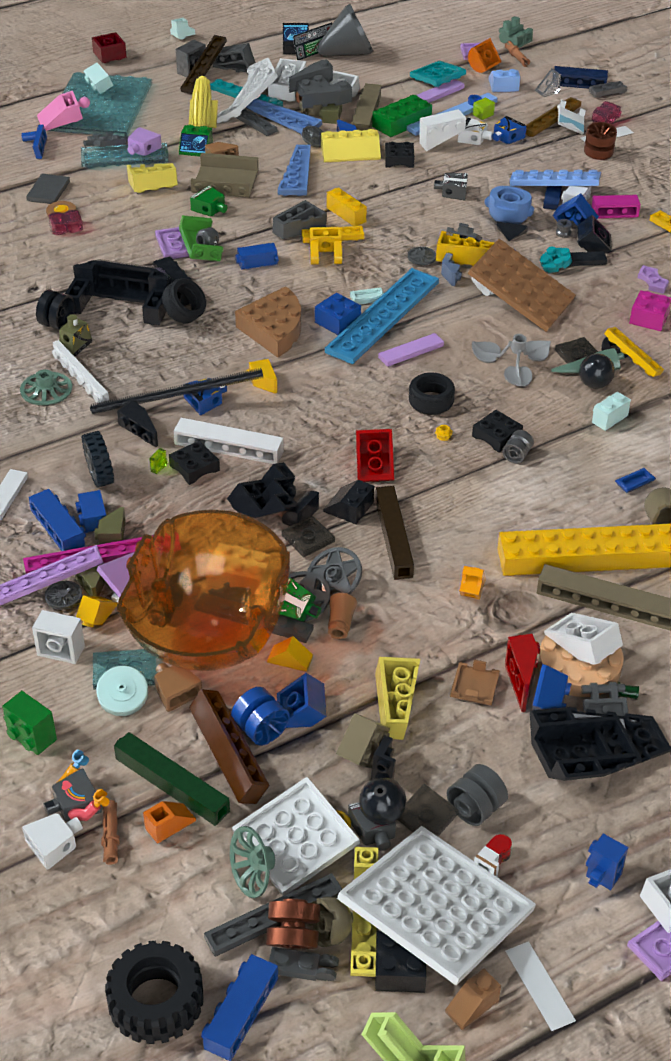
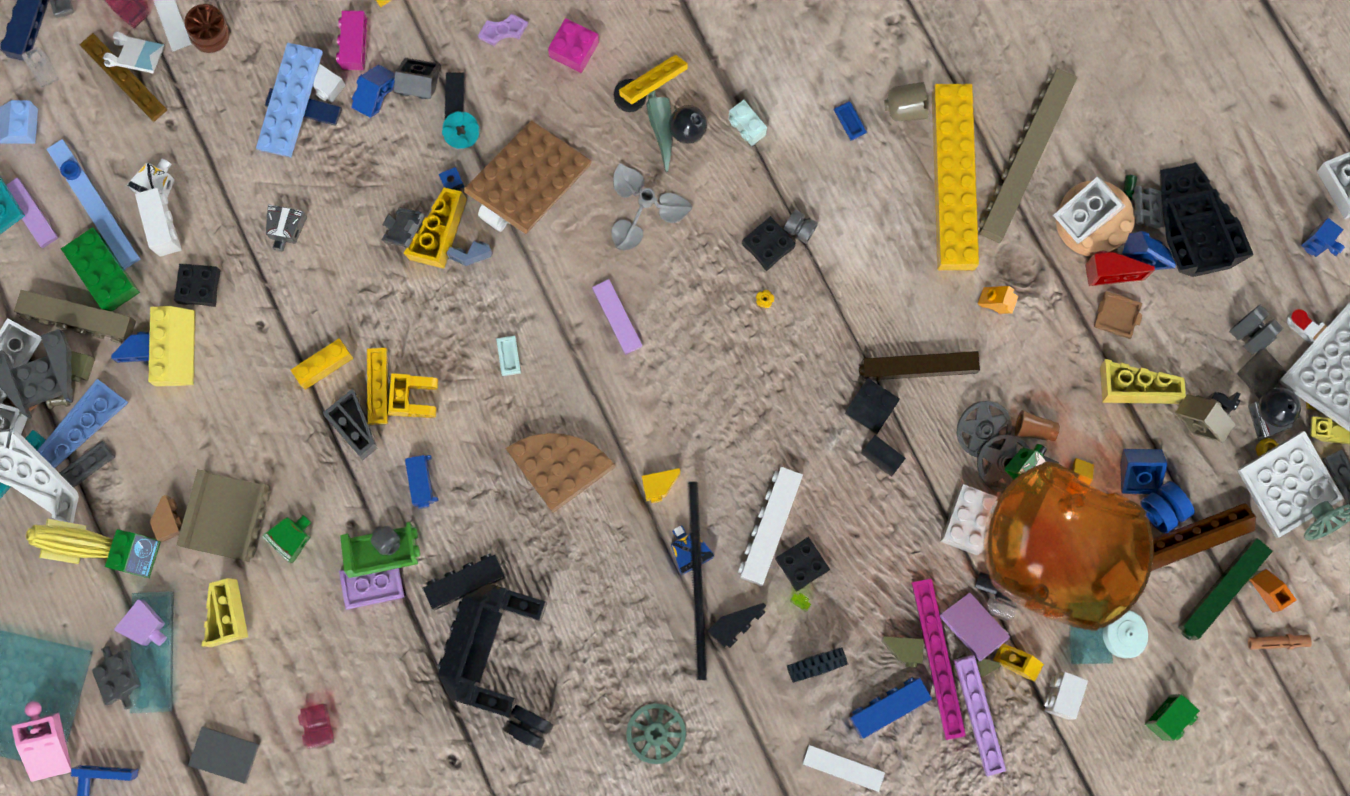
camera: 85 degrees left, 35 degrees up
white torso [22,813,83,870] -> none
torso [43,750,110,822] -> none
dark grey wheel [45,580,82,610] -> none
medium nougat tile [46,201,77,222] -> none
white plate [52,340,109,404] -> none
olive torso [59,314,92,357] -> none
blue brick [75,490,107,533] -> none
black tyre [162,278,206,324] -> none
black brick [227,462,297,518] -> none
medium blue wing [278,144,311,196] -> none
clear smoke plate [281,516,335,557] -> none
dark grey wheel [301,126,323,147] -> none
blue brick [315,293,361,335] -> none
dark azure plate [325,268,439,364] -> none
red slope [356,429,394,482] -> none
dark grey wheel [407,246,436,265] -> none
black tyre [409,372,455,415] -> none
lime brick [473,97,495,120] -> none
medium blue piece [484,186,534,224] -> none
blue torso [492,116,527,144] -> none
black slope [496,221,528,241] -> none
clear smoke plate [555,337,598,364] -> none
flat silver wheel [556,219,572,238] -> none

